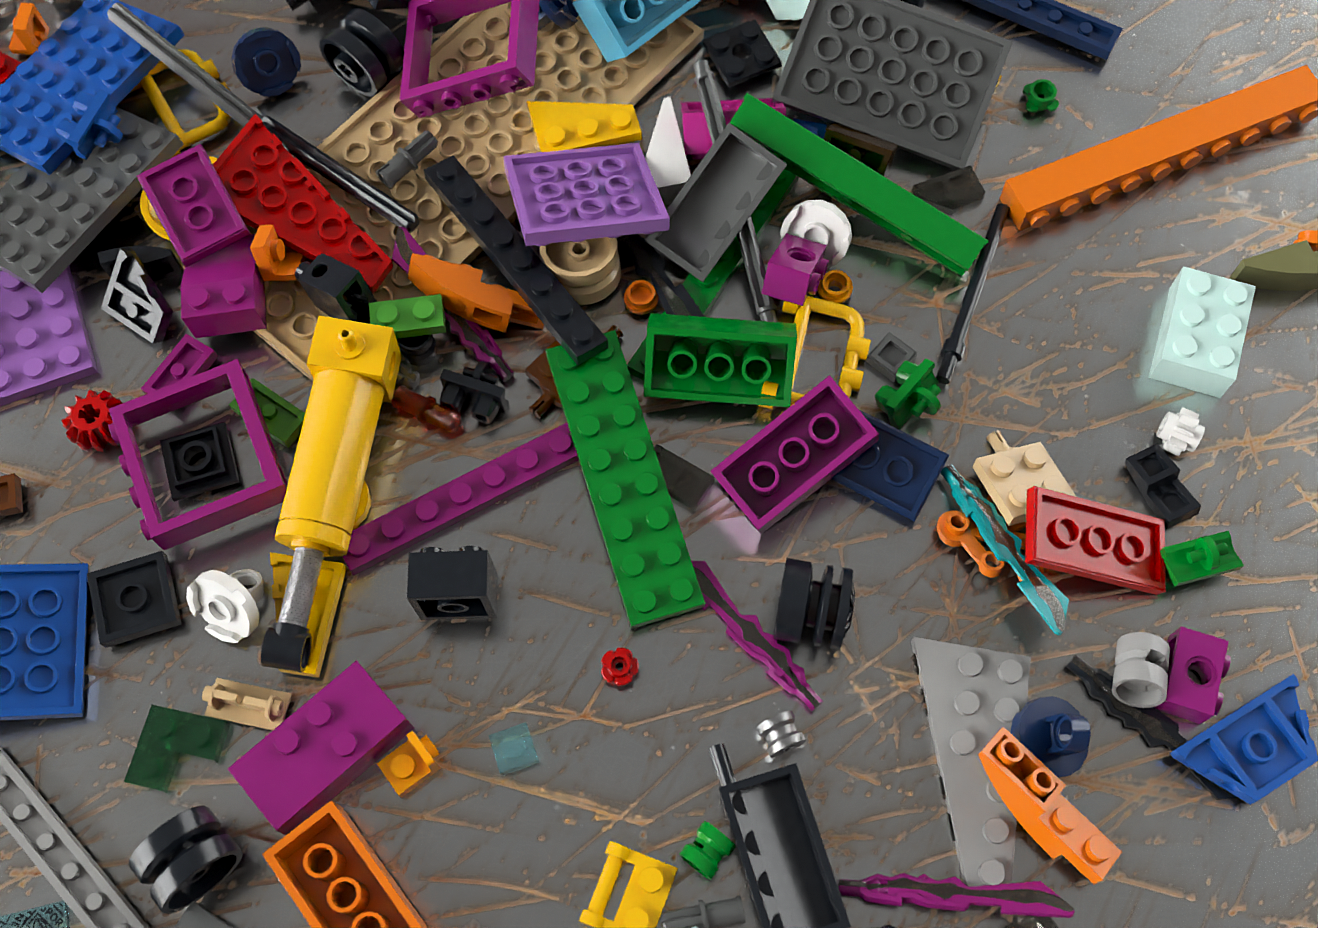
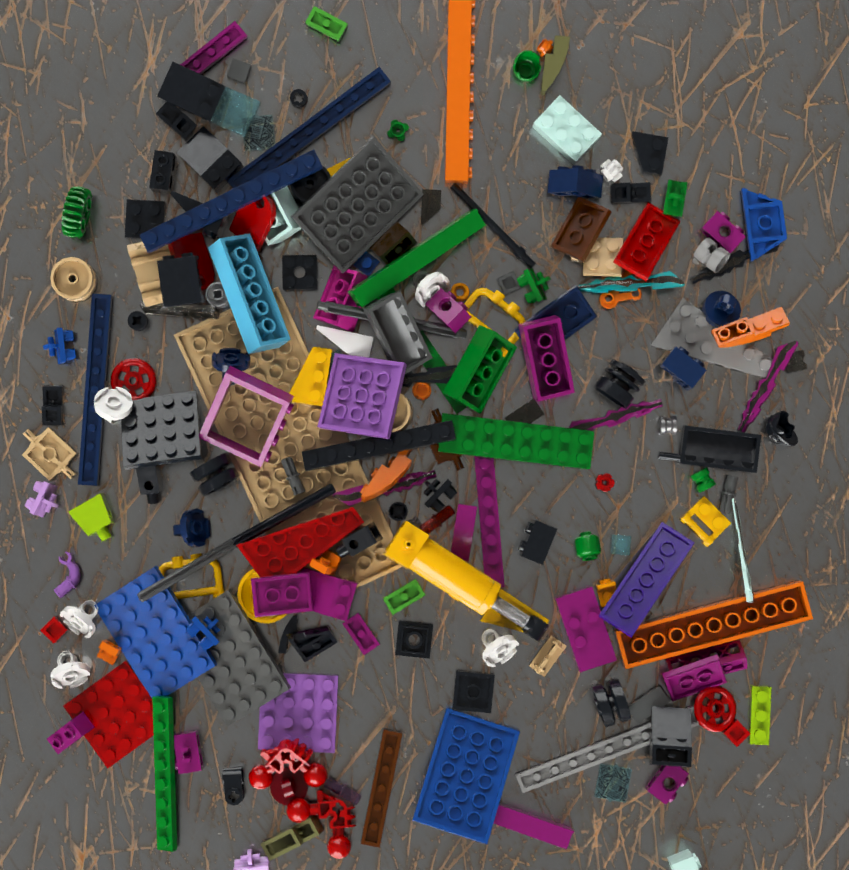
camera: 65 degrees left, 20 degrees up
red gear [61,389,122,453] -> none
magenta window [108,359,288,550] -> none
clear green plate [124,704,231,793] -> none
bright green plate [369,294,446,339] -> none
none -> magenta slope [451,504,477,563]
none -> green hair [513,50,542,82]
none -> dark blue brick [547,165,603,199]
none -> reddish brown plate [551,197,612,262]
none -> green head [574,531,601,561]
none -> dark purple plate [599,522,695,638]
none -> black wing [631,131,669,176]
none -> dark blue brick [660,346,707,391]

